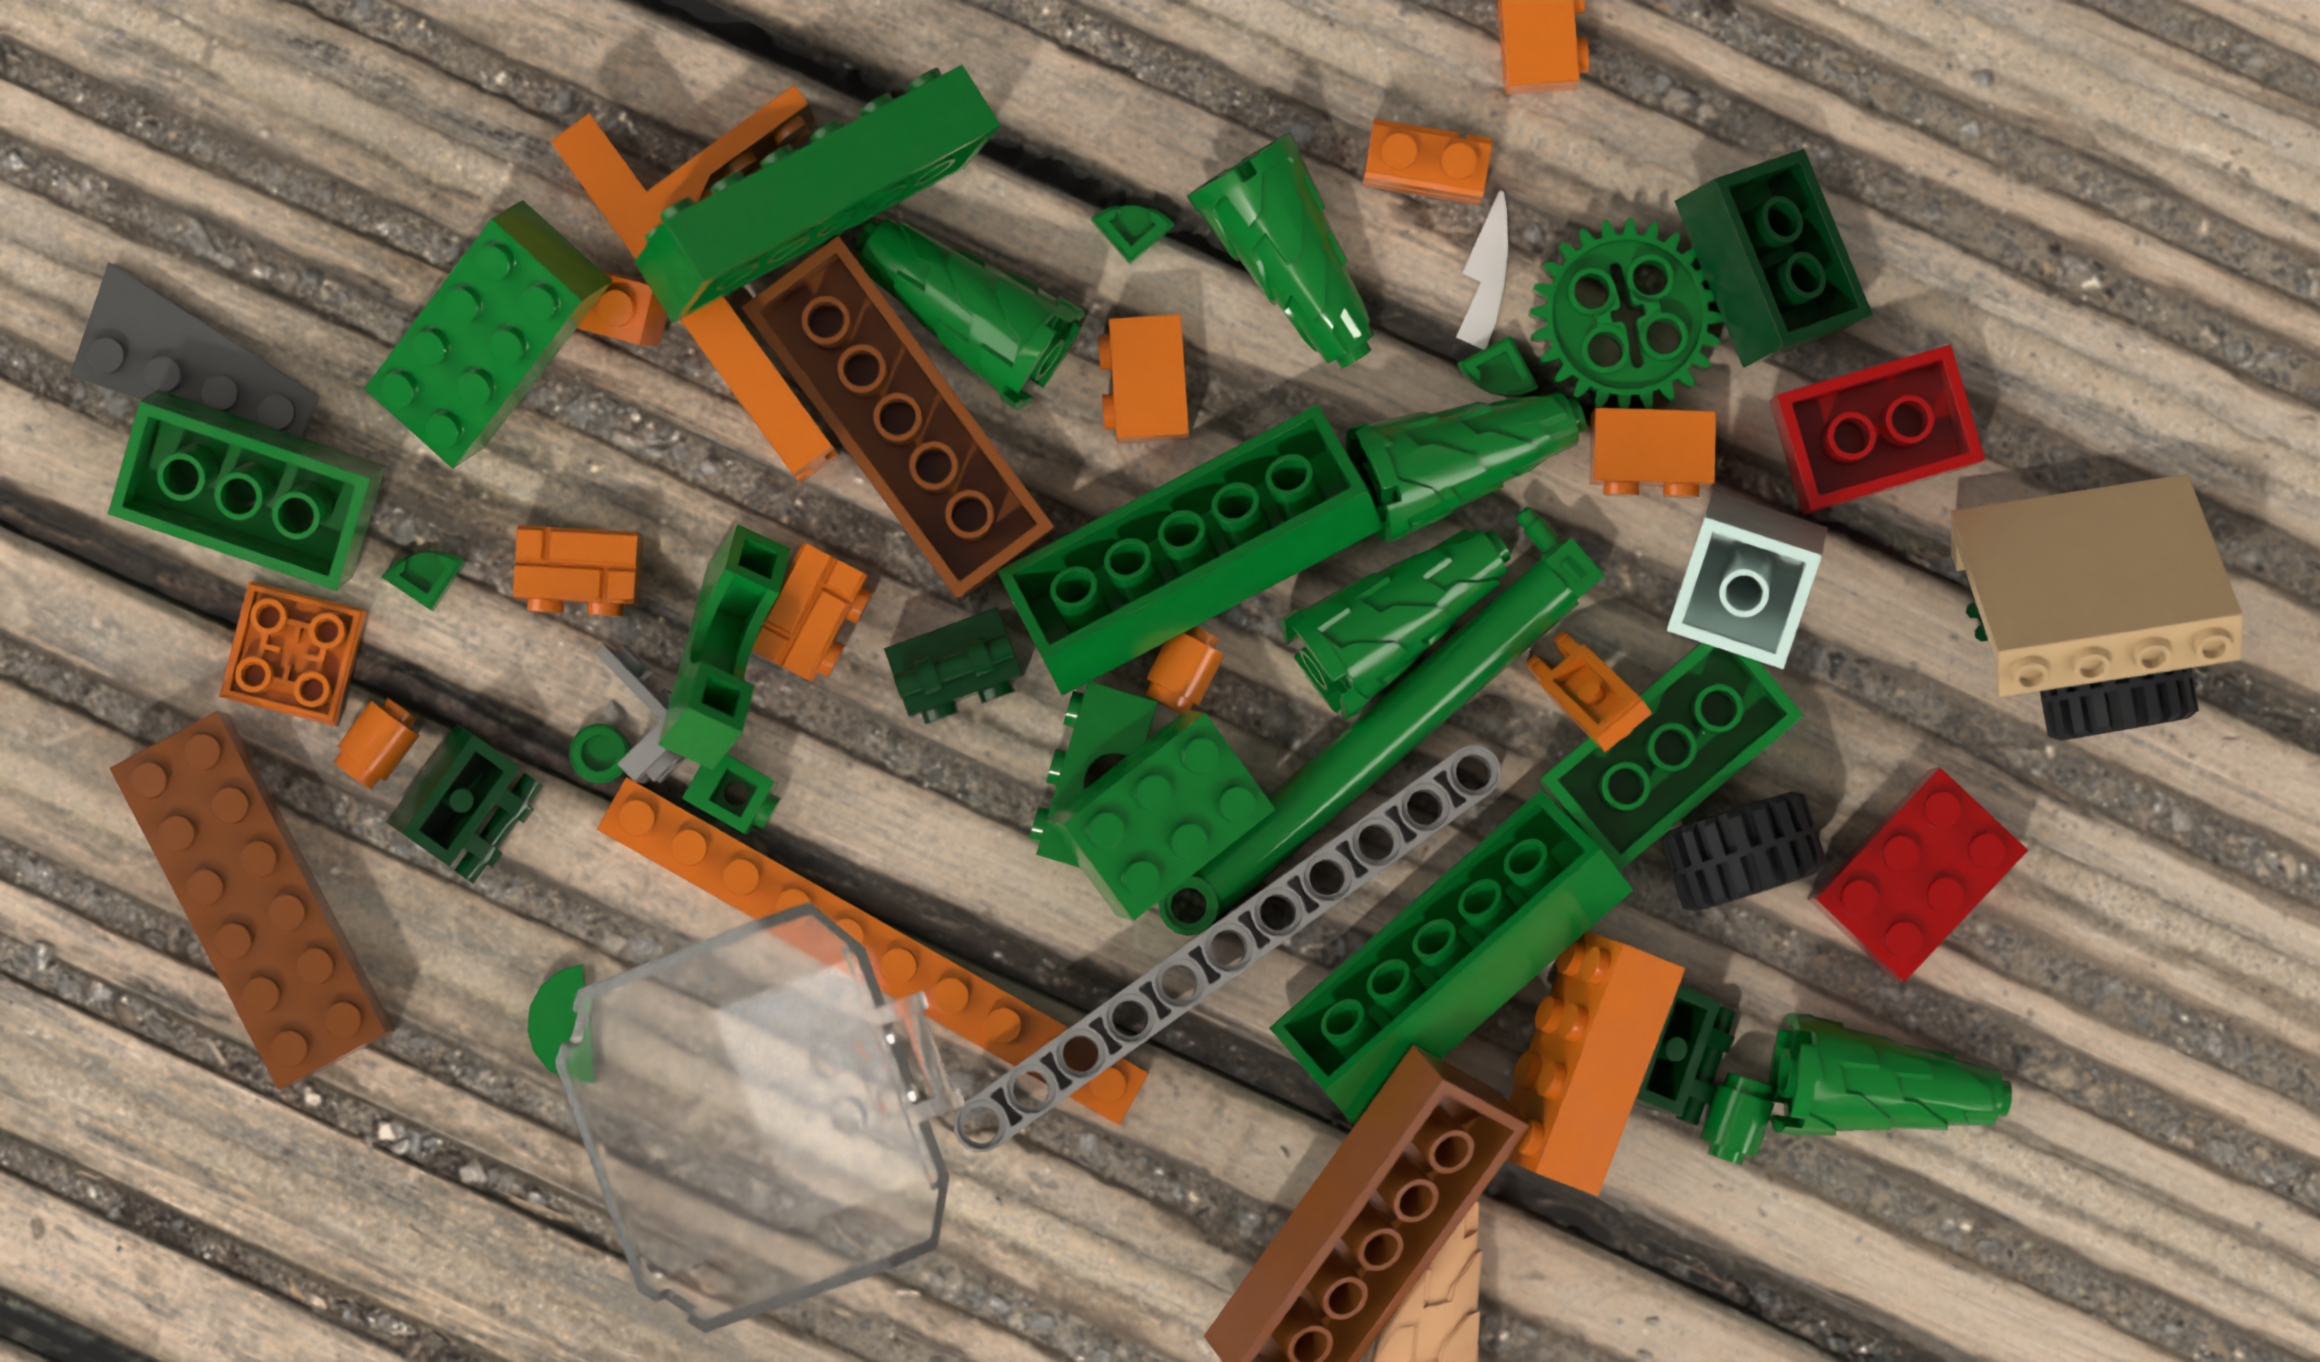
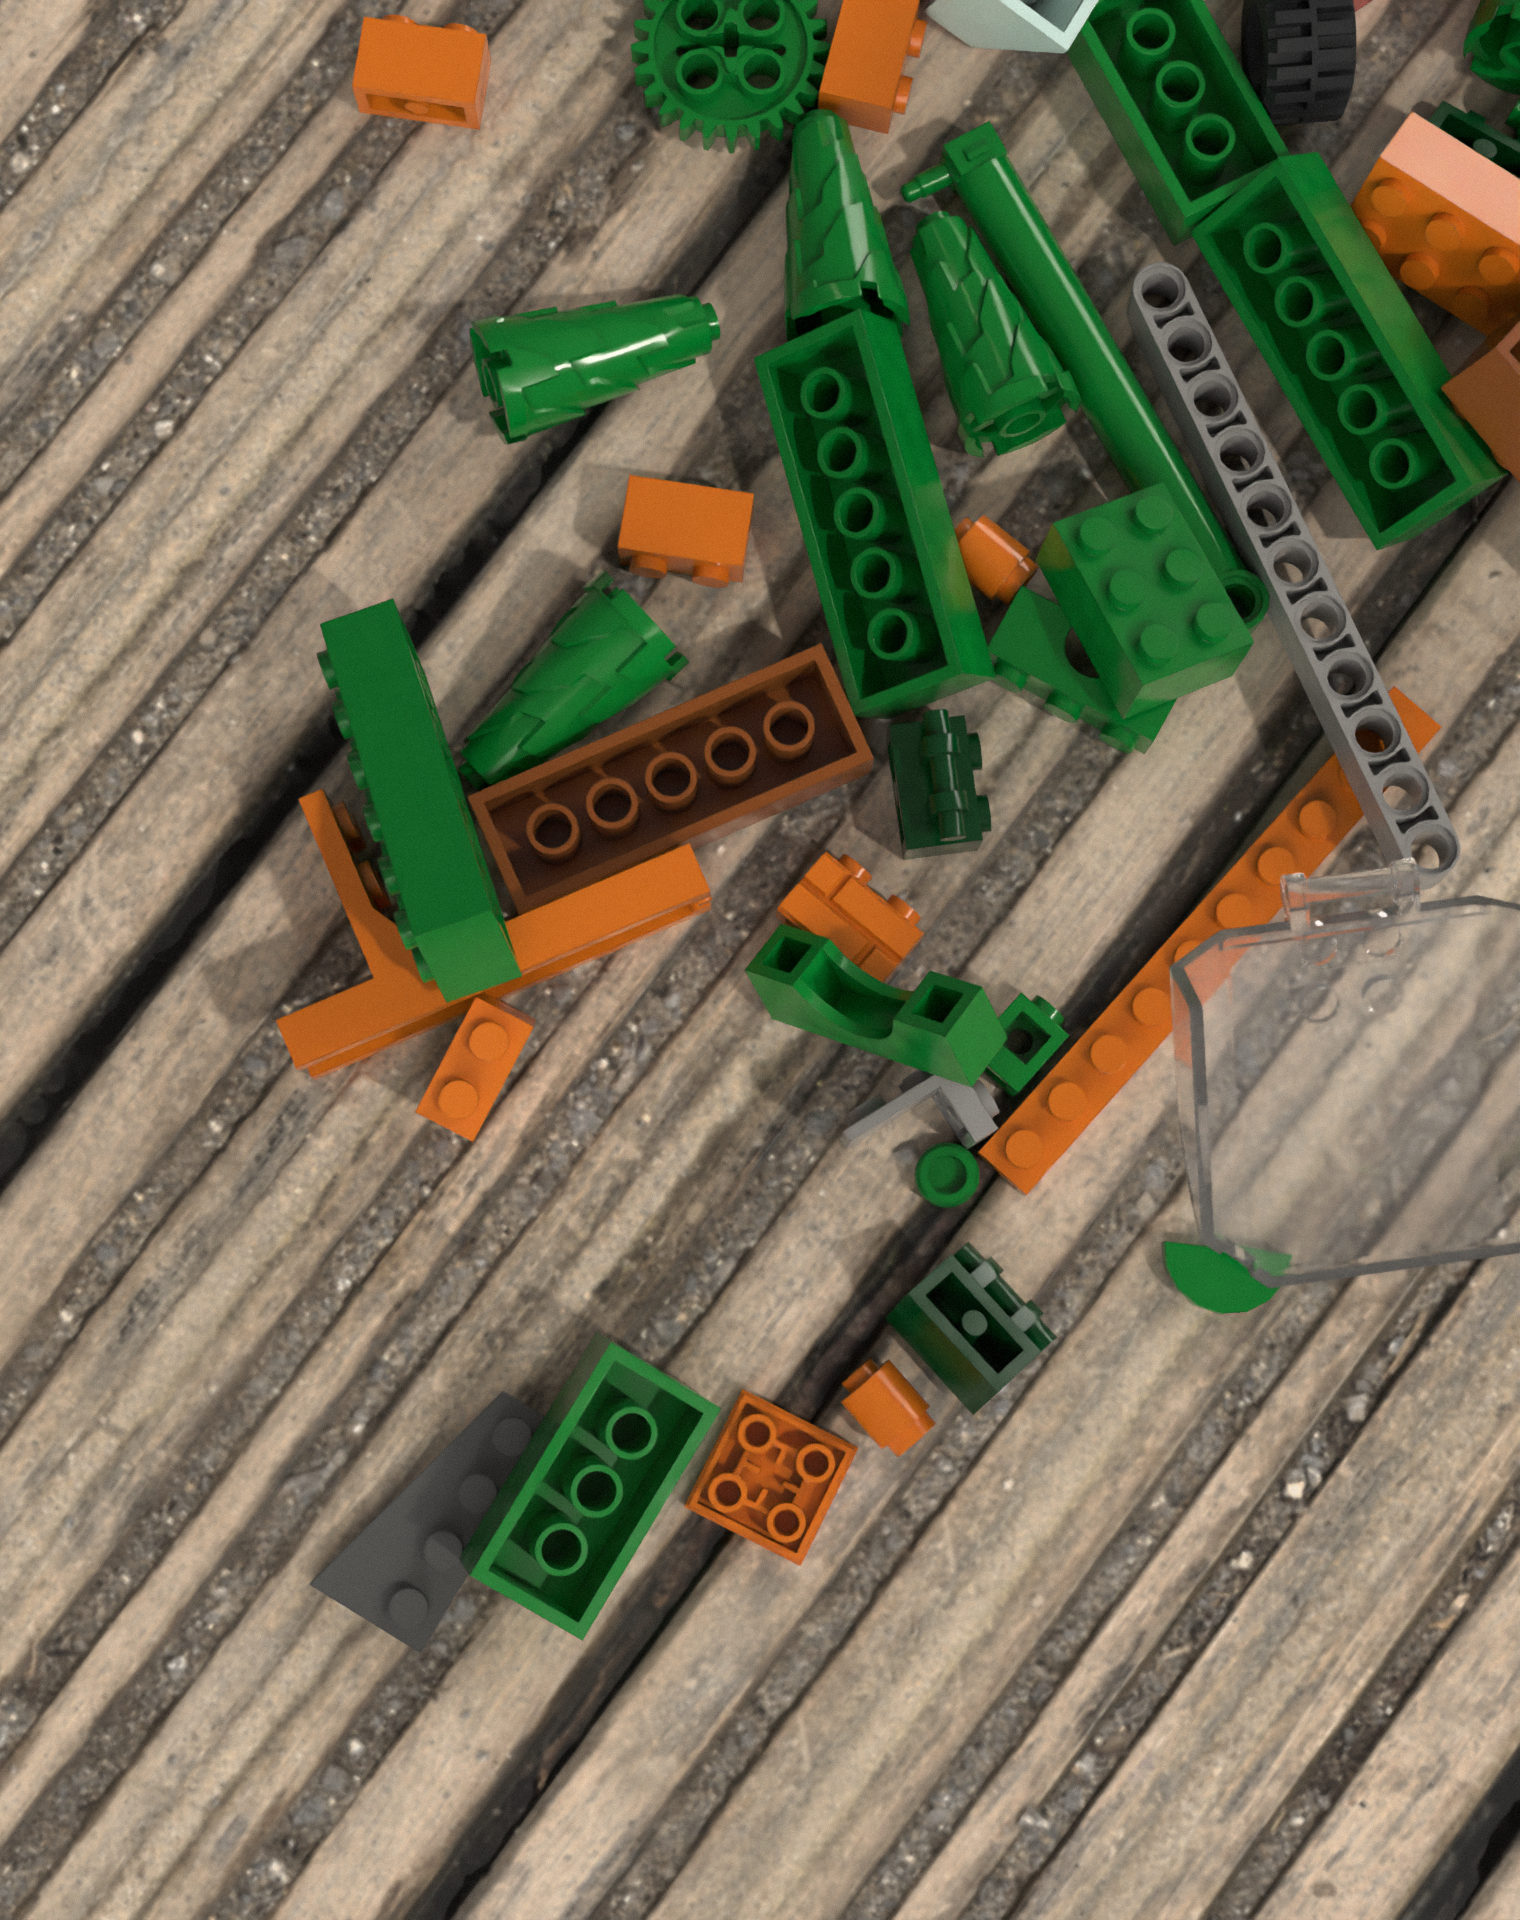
camera: 80 degrees left, 5 degrees down
dark orange brick [109,711,395,1090] -> none
green brick [364,200,613,469] -> none
green tile [381,551,466,612] -> none
orange brick [513,525,643,617] -> none
green tile [1091,205,1175,265] -> none
orange brick [1362,119,1493,205] -> none
white sticker [1456,190,1508,350] -> none
green tile [1457,335,1538,397] -> none
orange hinge [1524,631,1652,752] -> none

